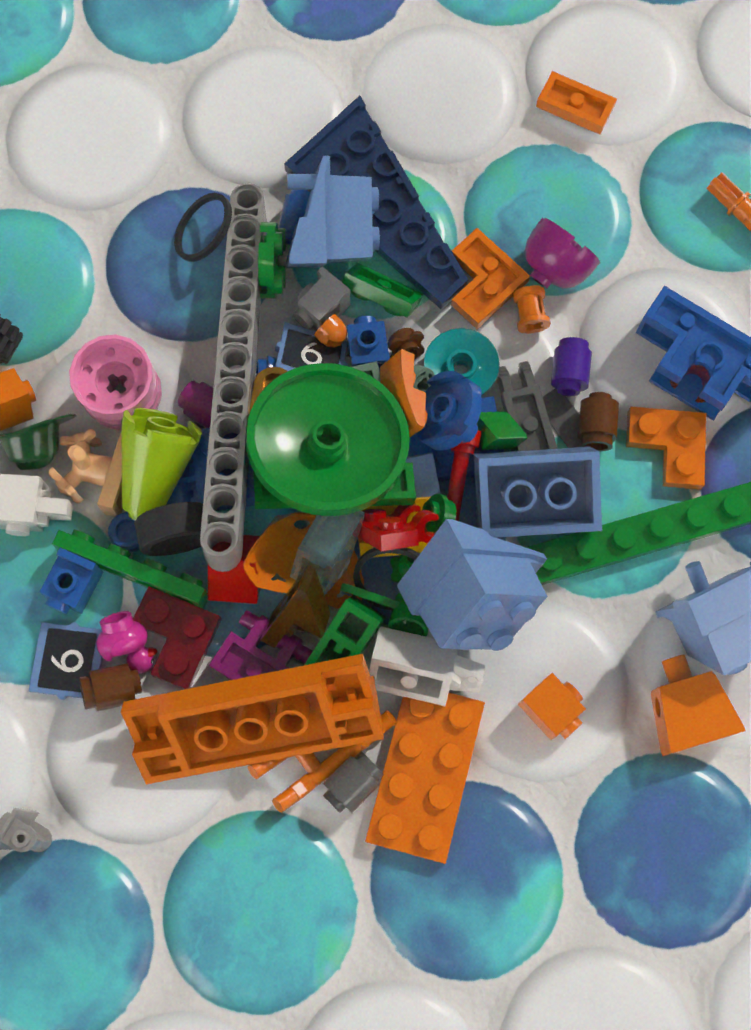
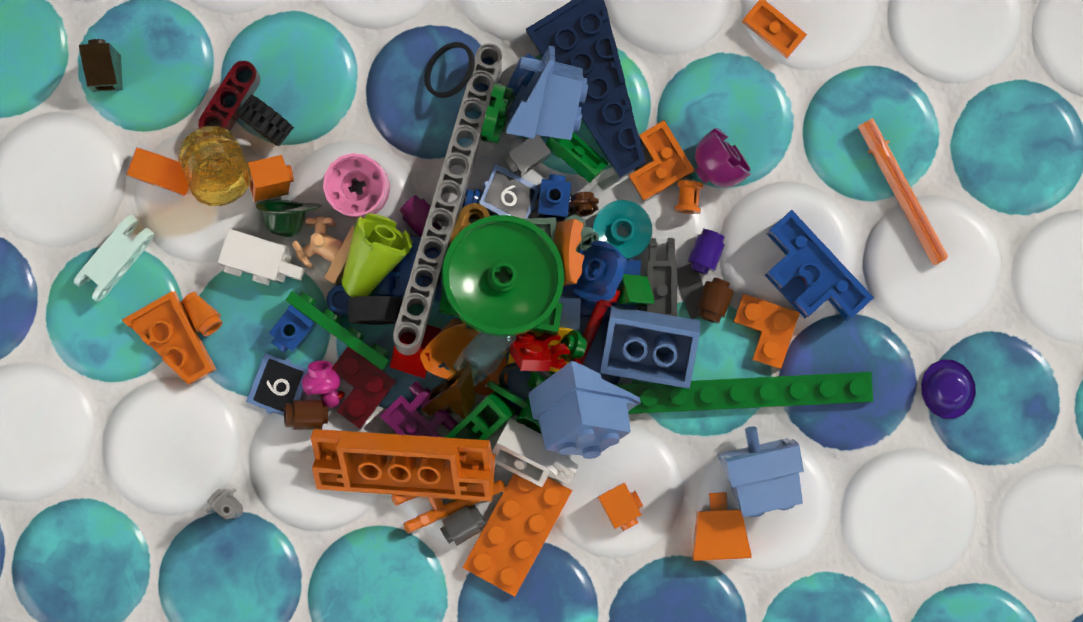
camera: 15 degrees right, 10 degrees up
orange hinge [314,314,347,348] -> none

